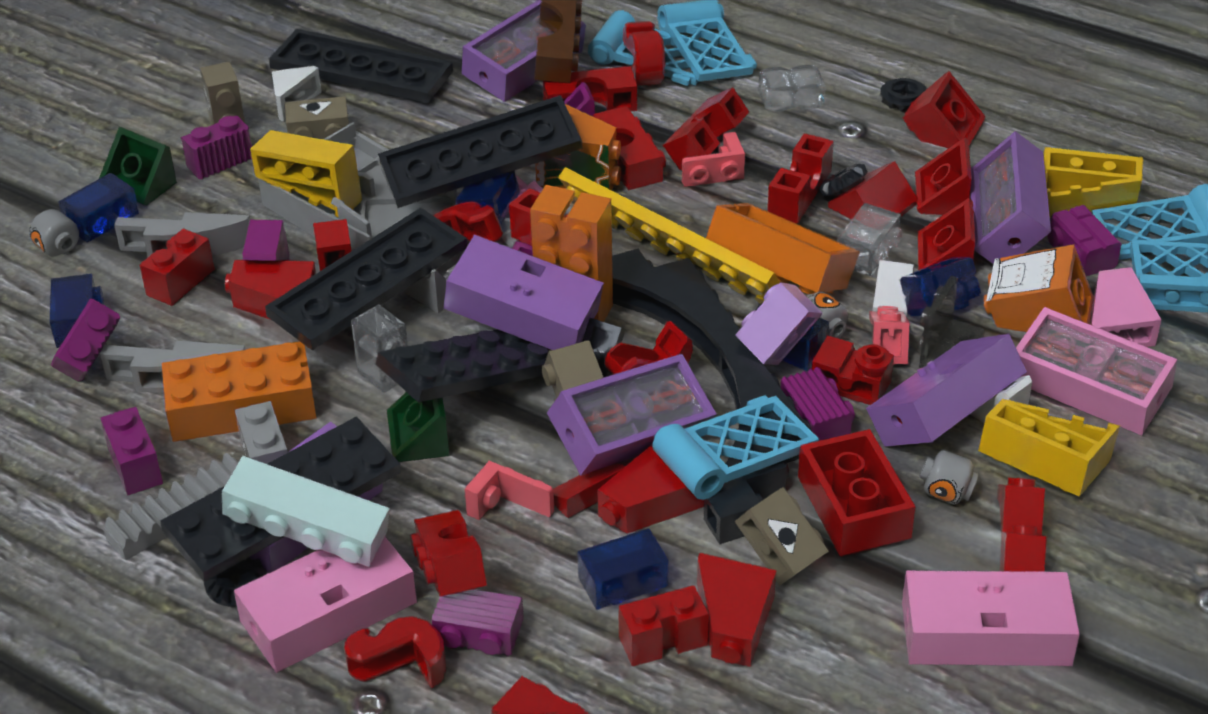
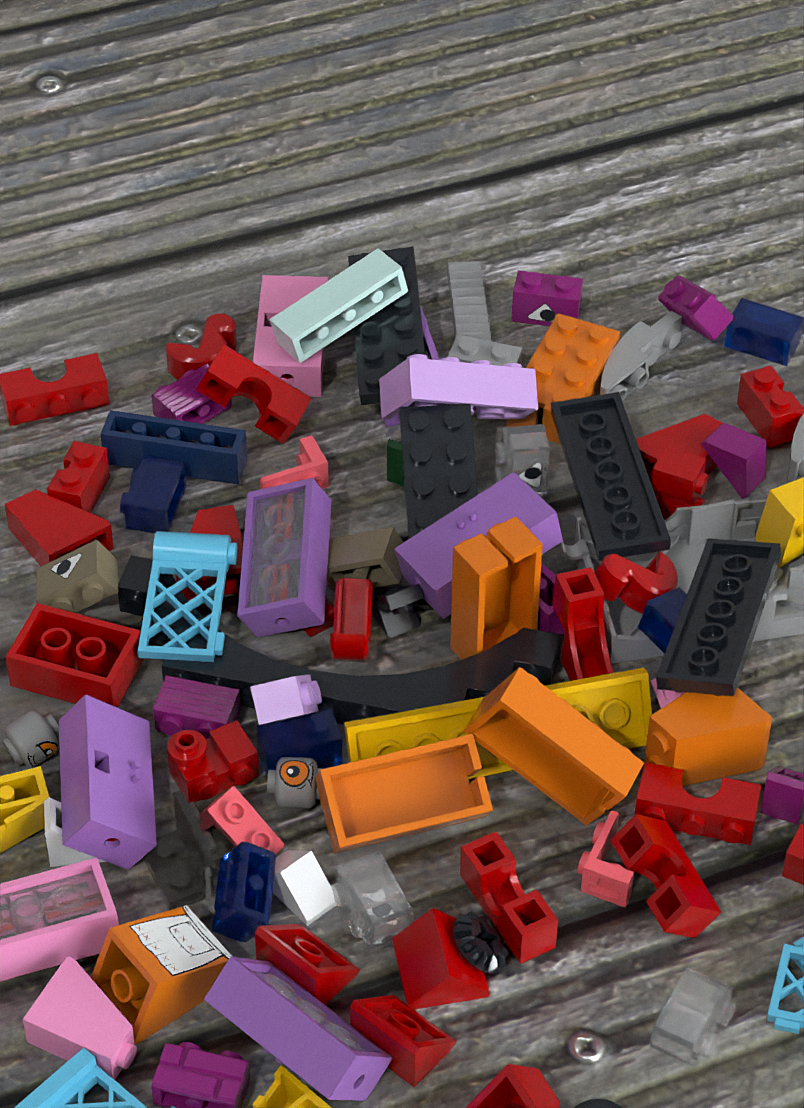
camera: 125 degrees right, 5 degrees up
none -> dark blue brick [100,410,247,484]
none -> lavender wedge [379,354,538,419]
none -> orange piece [464,667,644,826]

